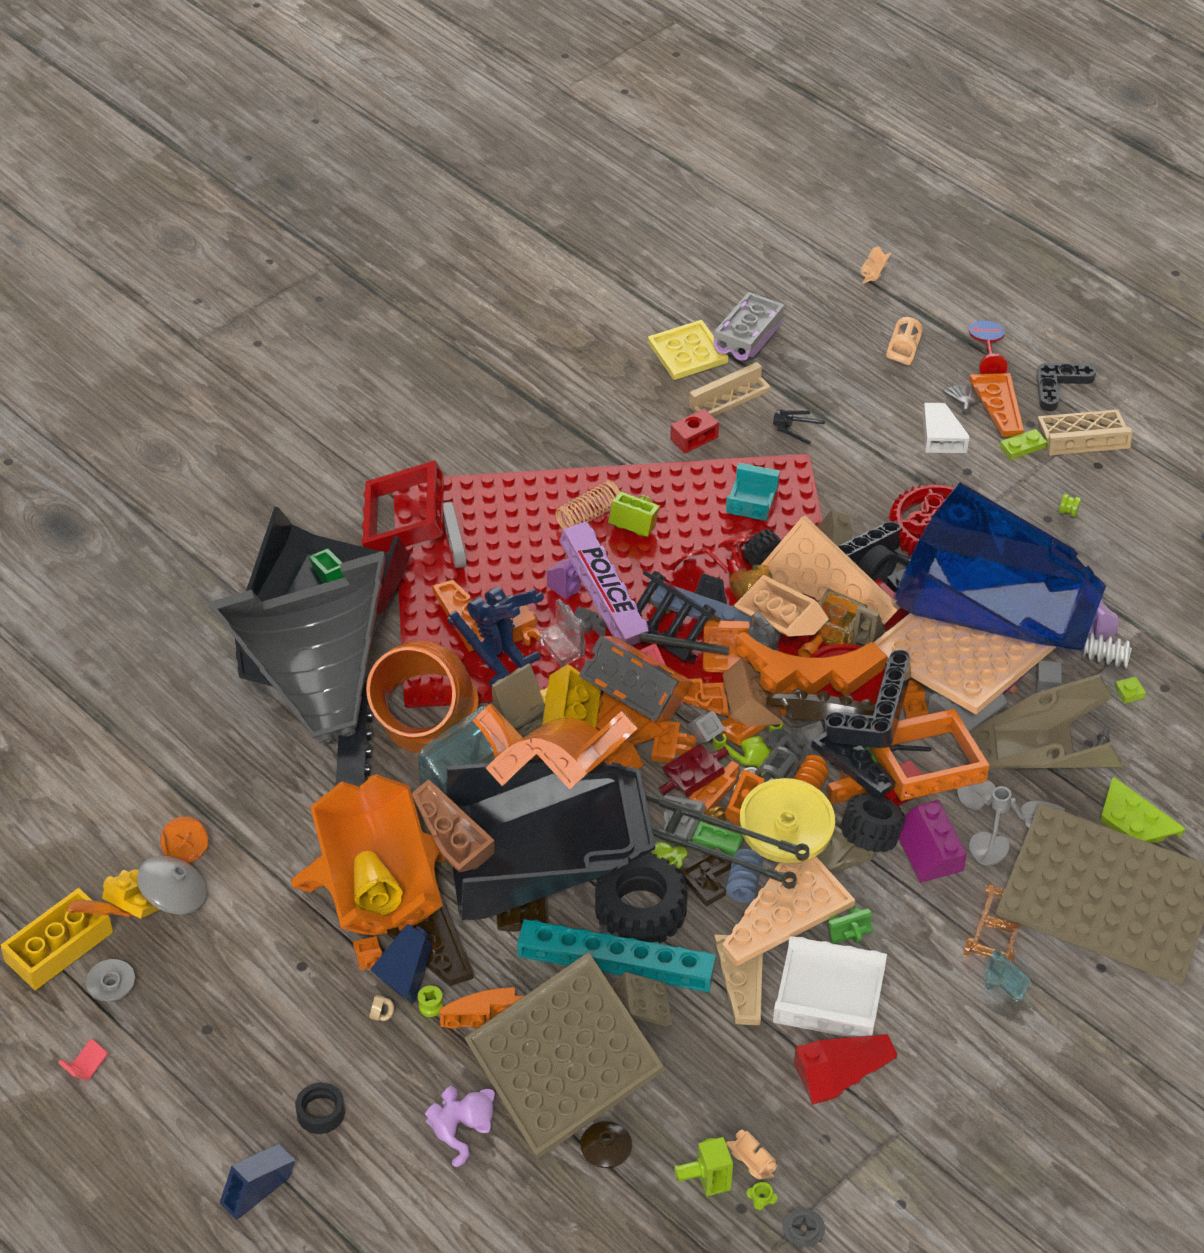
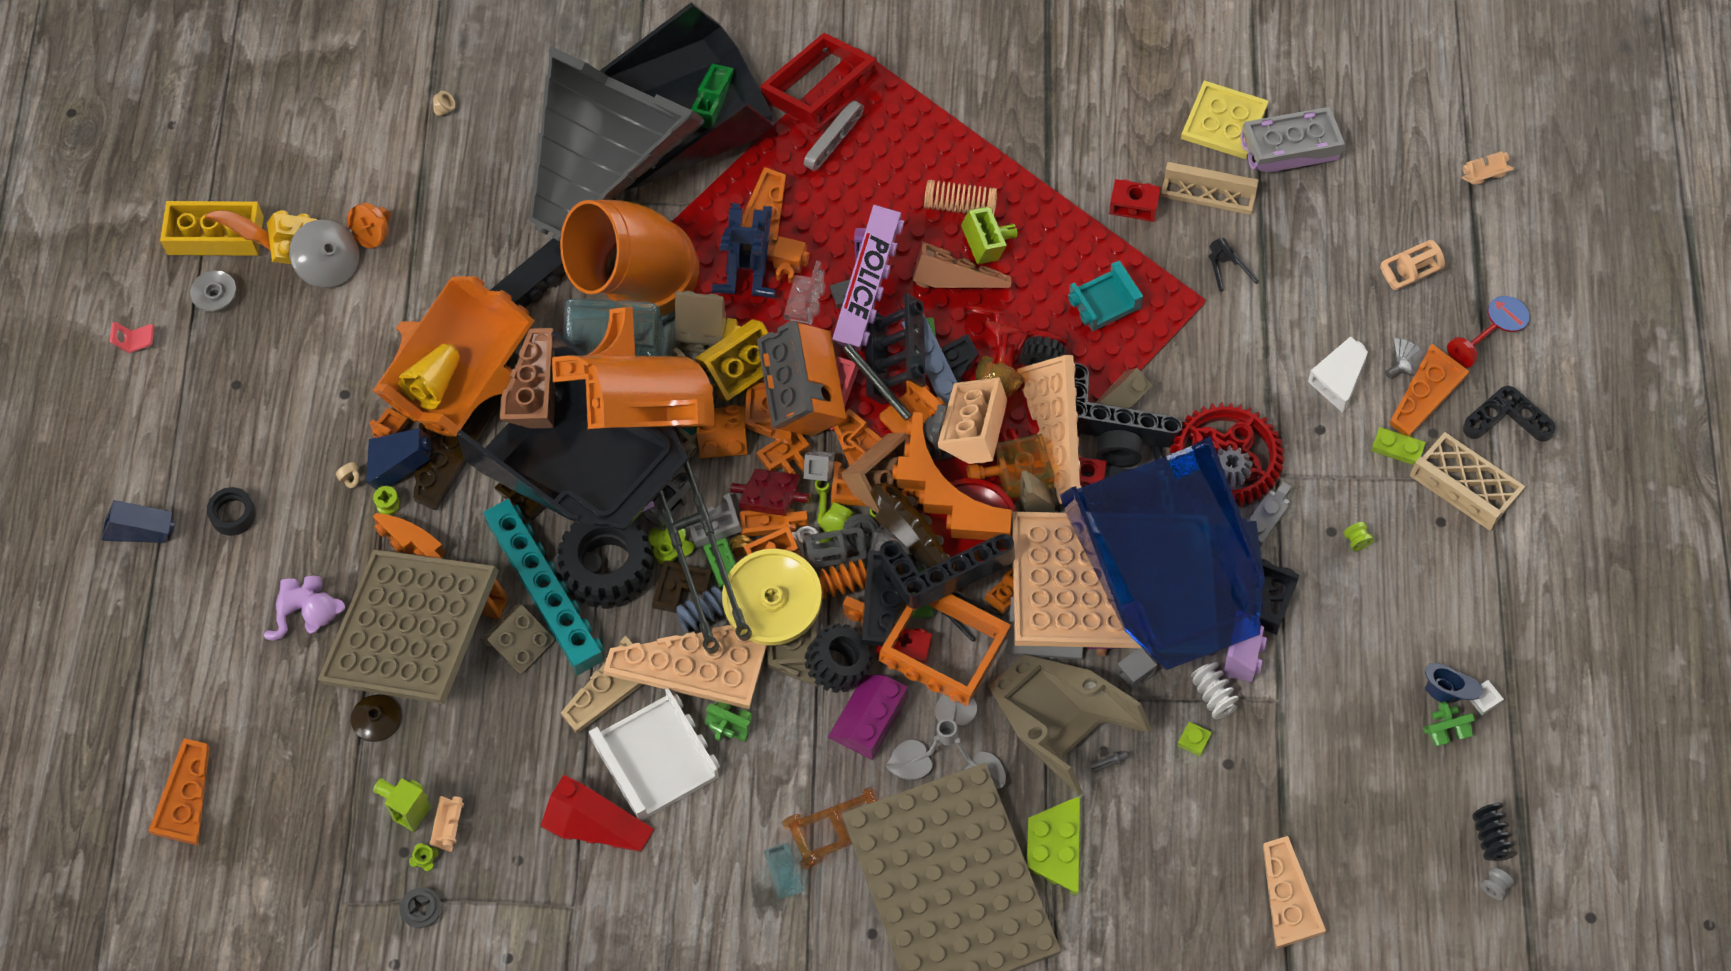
camera: 50 degrees right, 15 degrees up
none -> tan tile [433,91,455,116]
none -> nougat wedge [913,242,1011,288]

